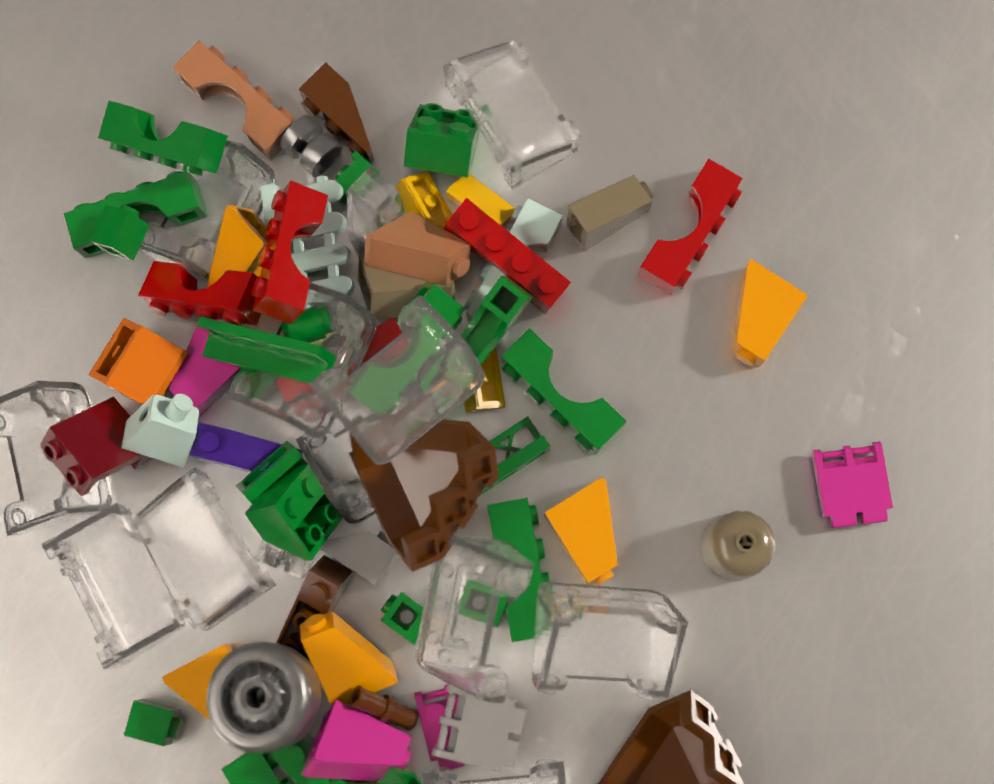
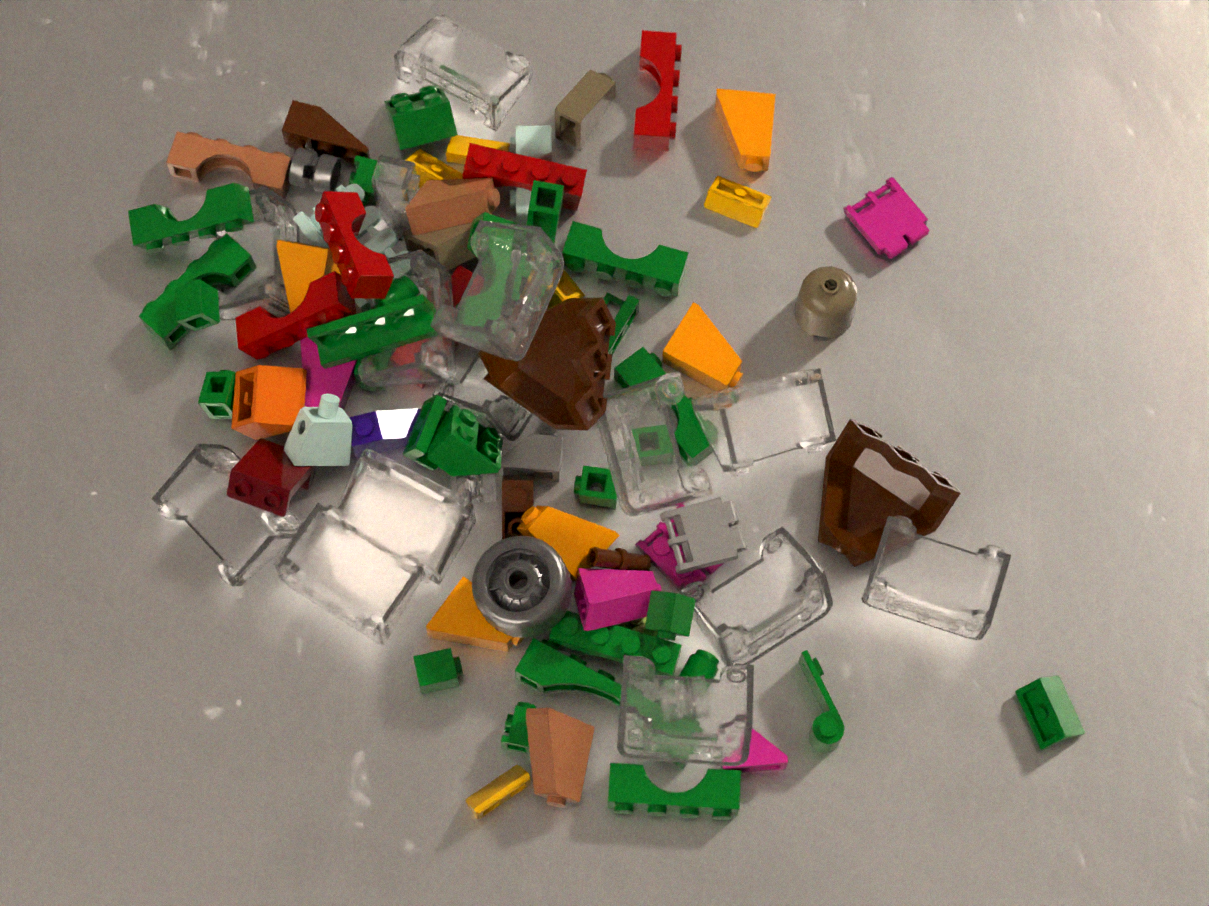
camera: 35 degrees left, 10 degrees down
none -> green brick [198,370,235,419]
none -> yellow slope [704,176,772,228]

